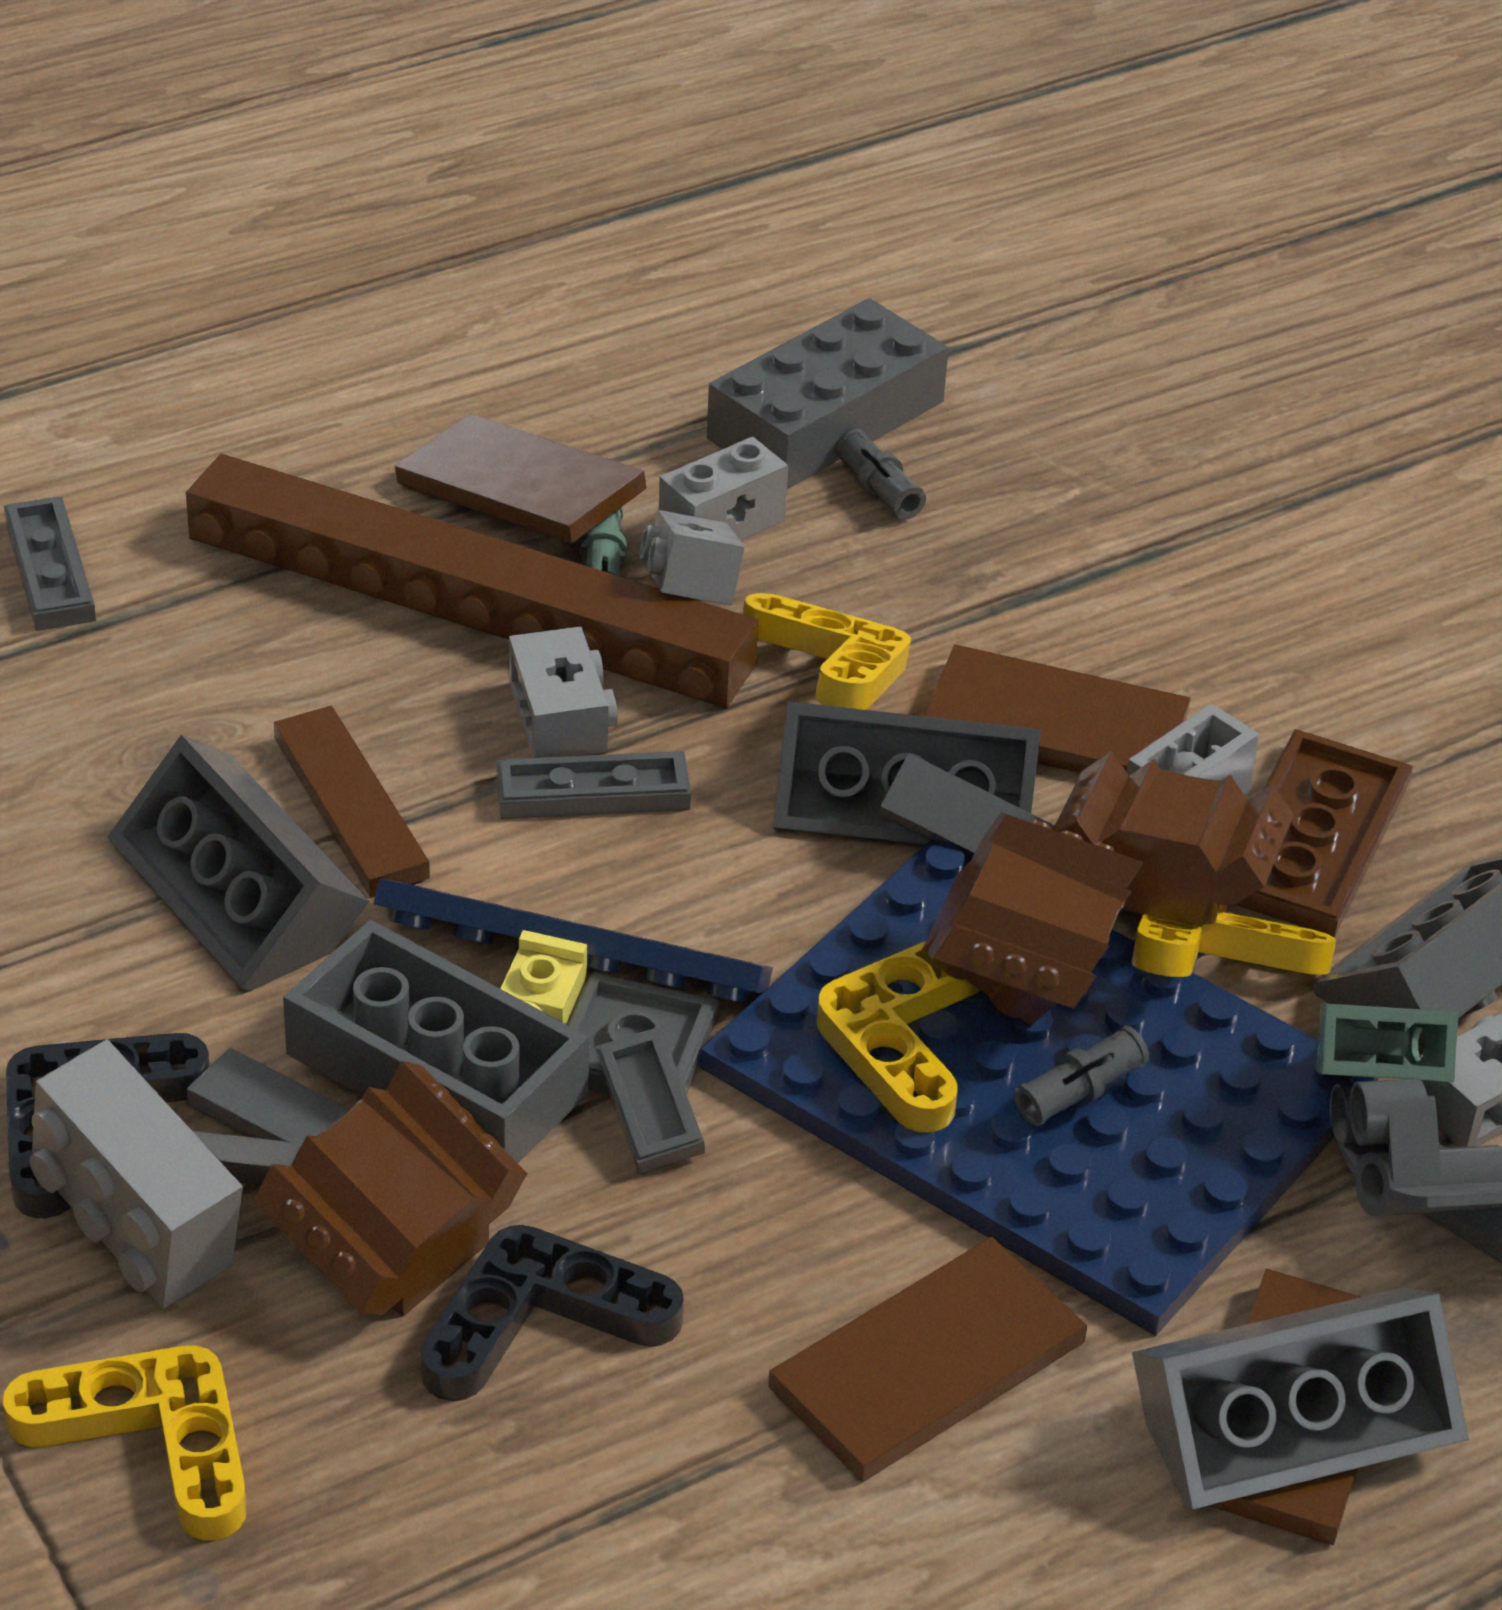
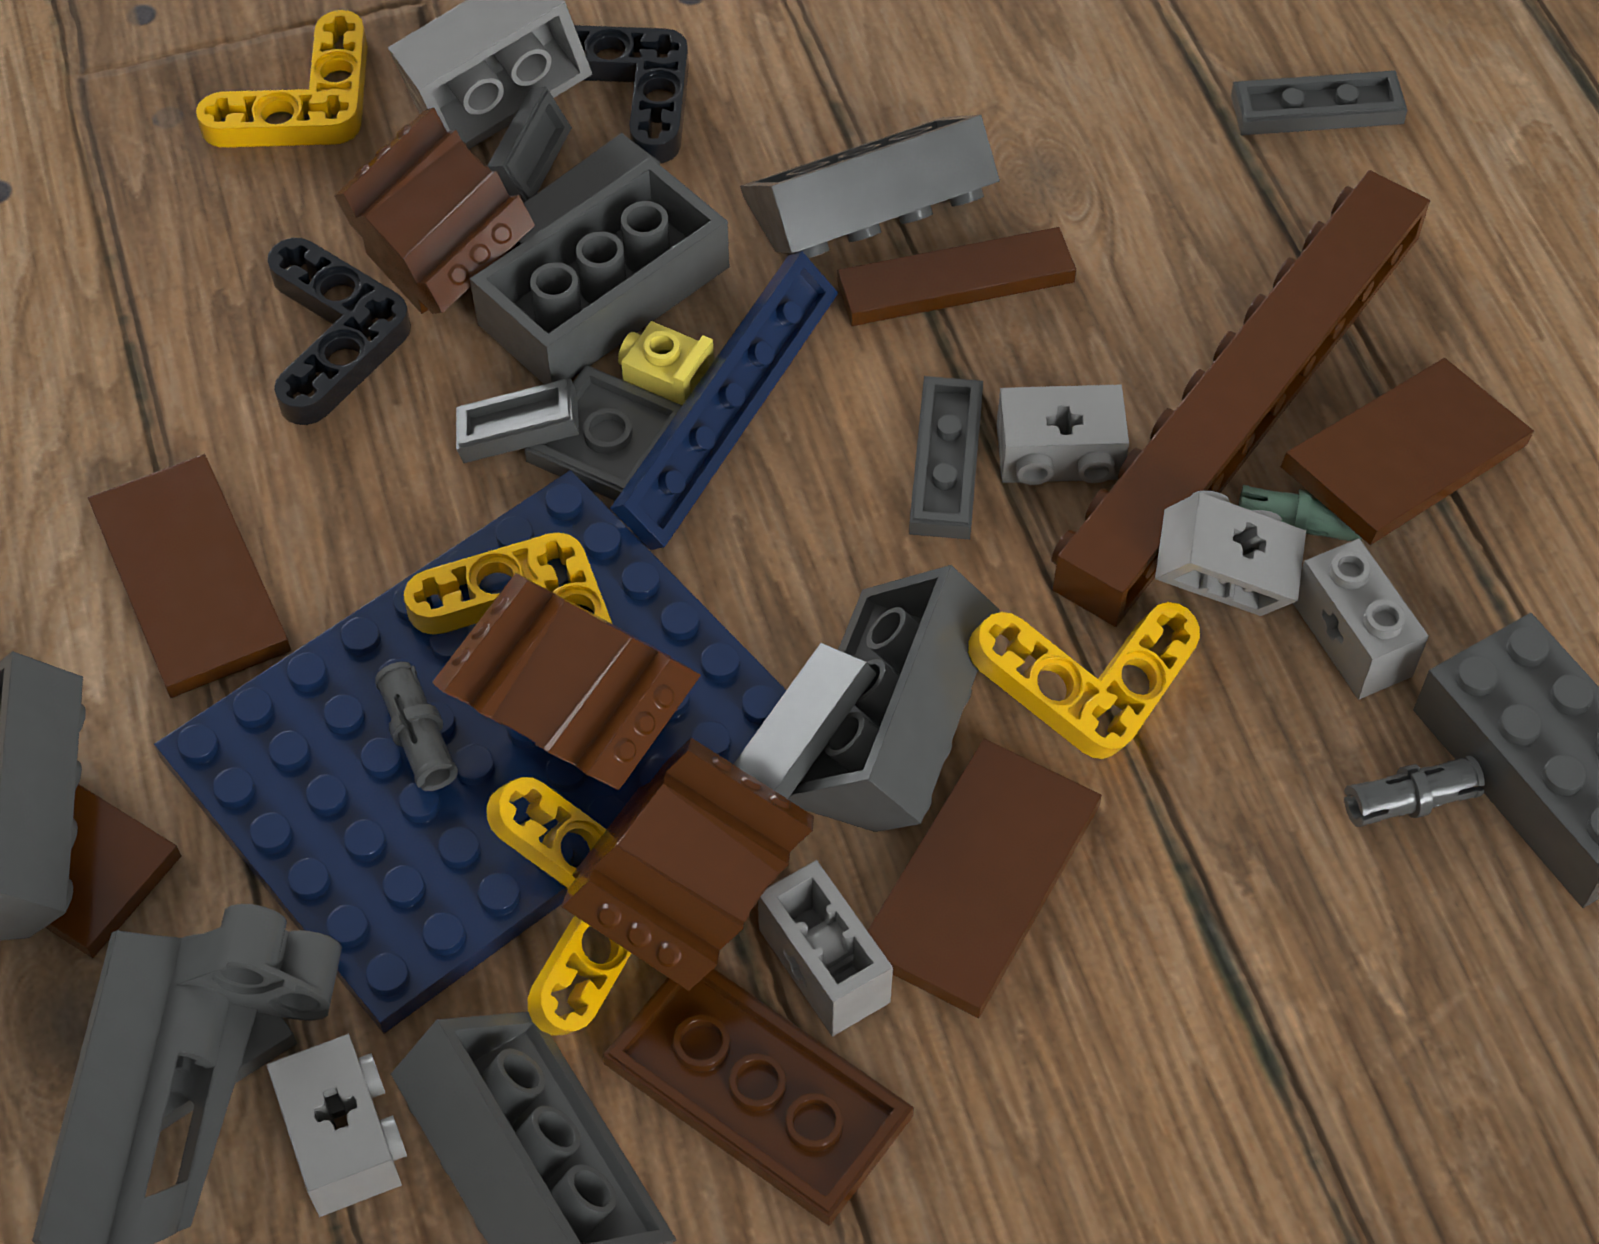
camera: 105 degrees right, 15 degrees up
sand green torso [1317,1003,1458,1082] -> none

